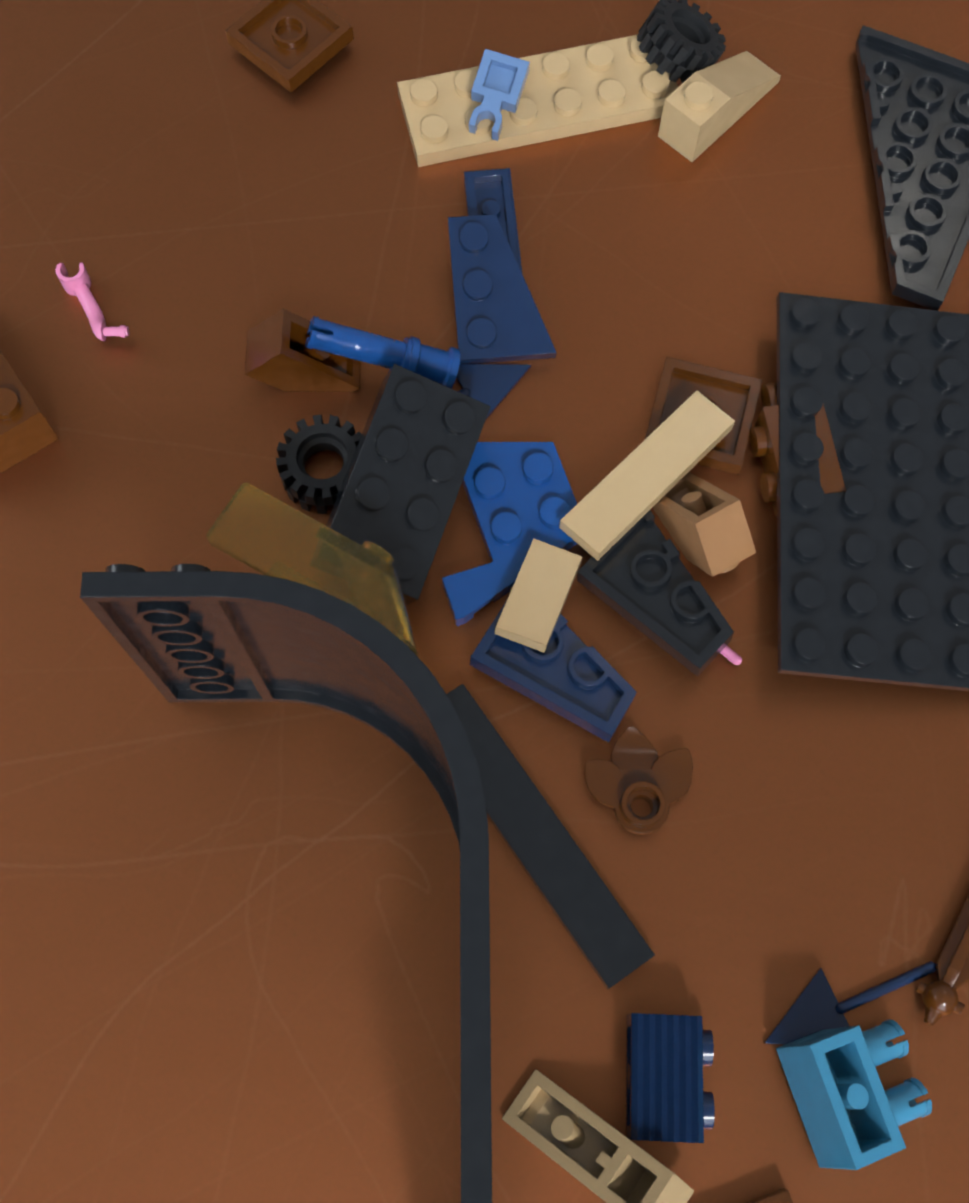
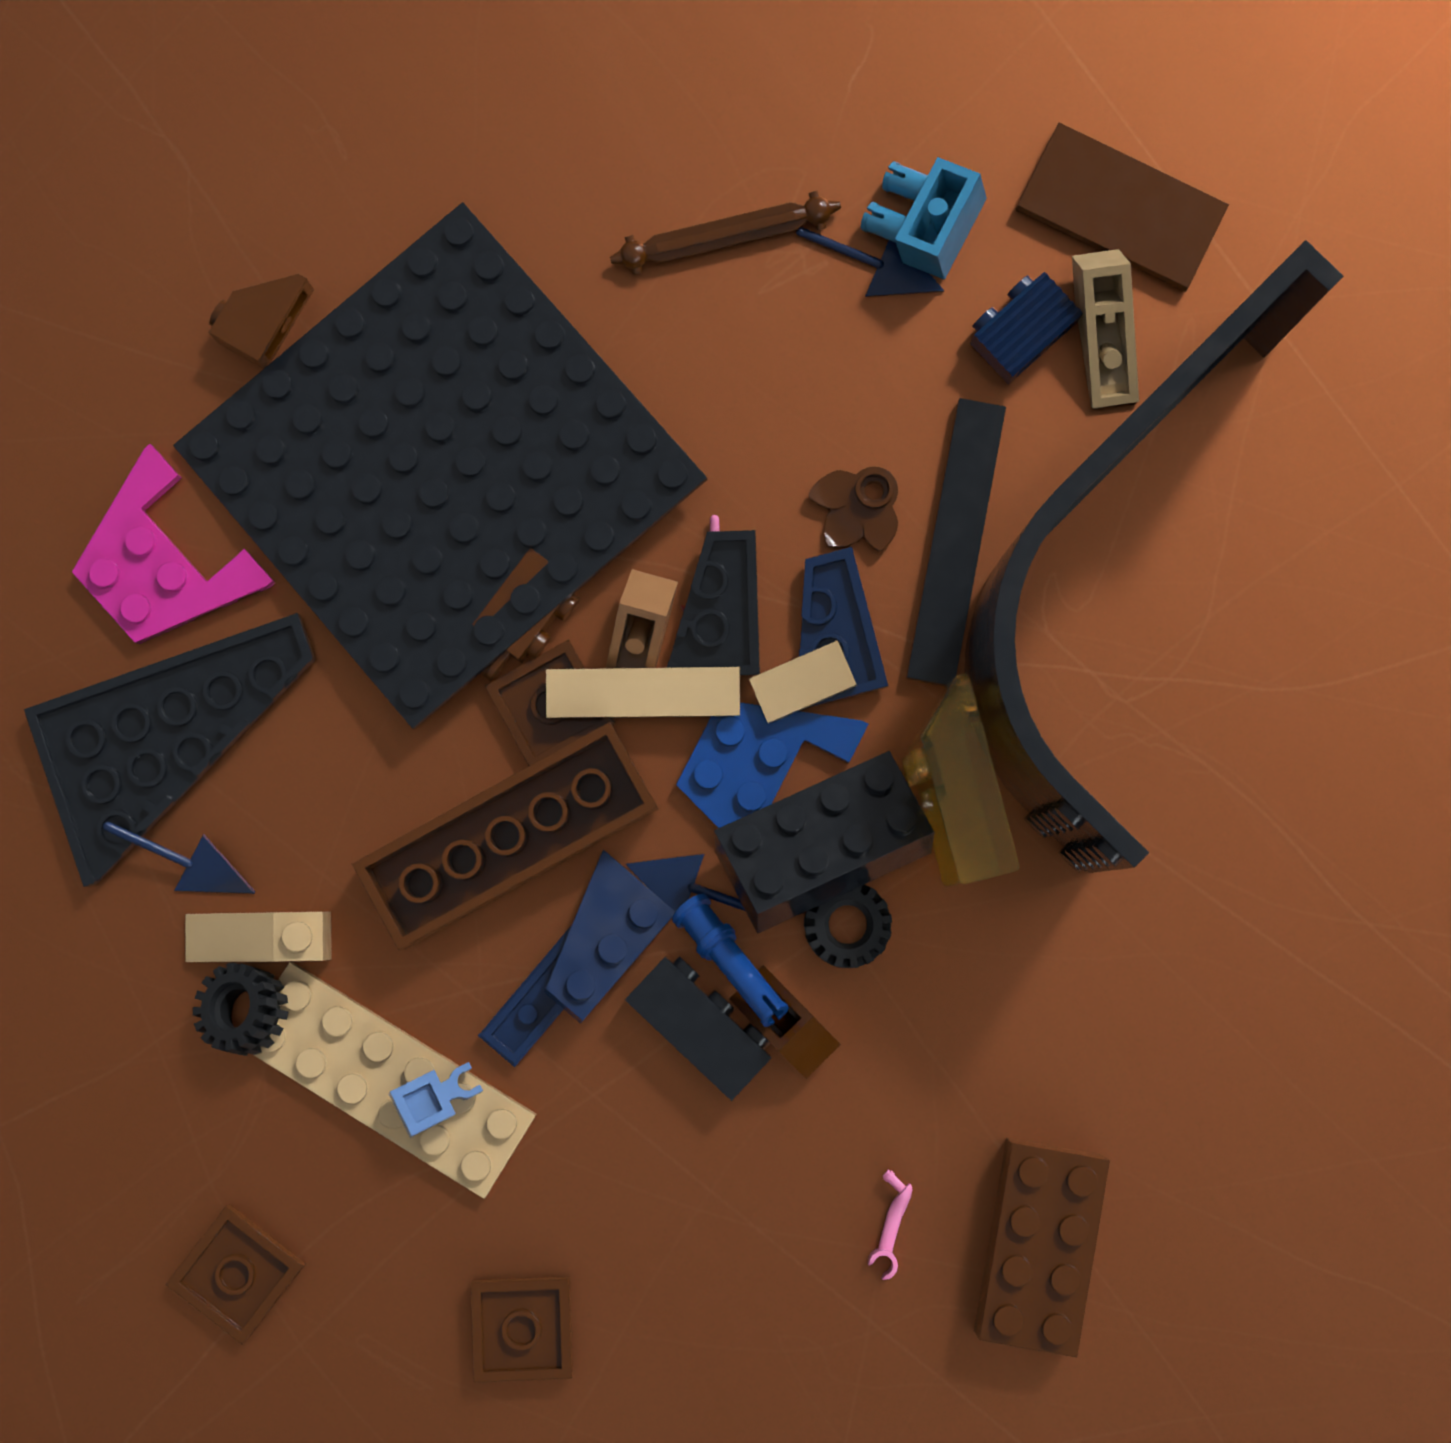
camera: 135 degrees left, 15 degrees up
none -> dark blue piece [103,822,255,894]
none -> reddish brown brick [352,722,659,950]
none -> black brick [625,956,772,1101]

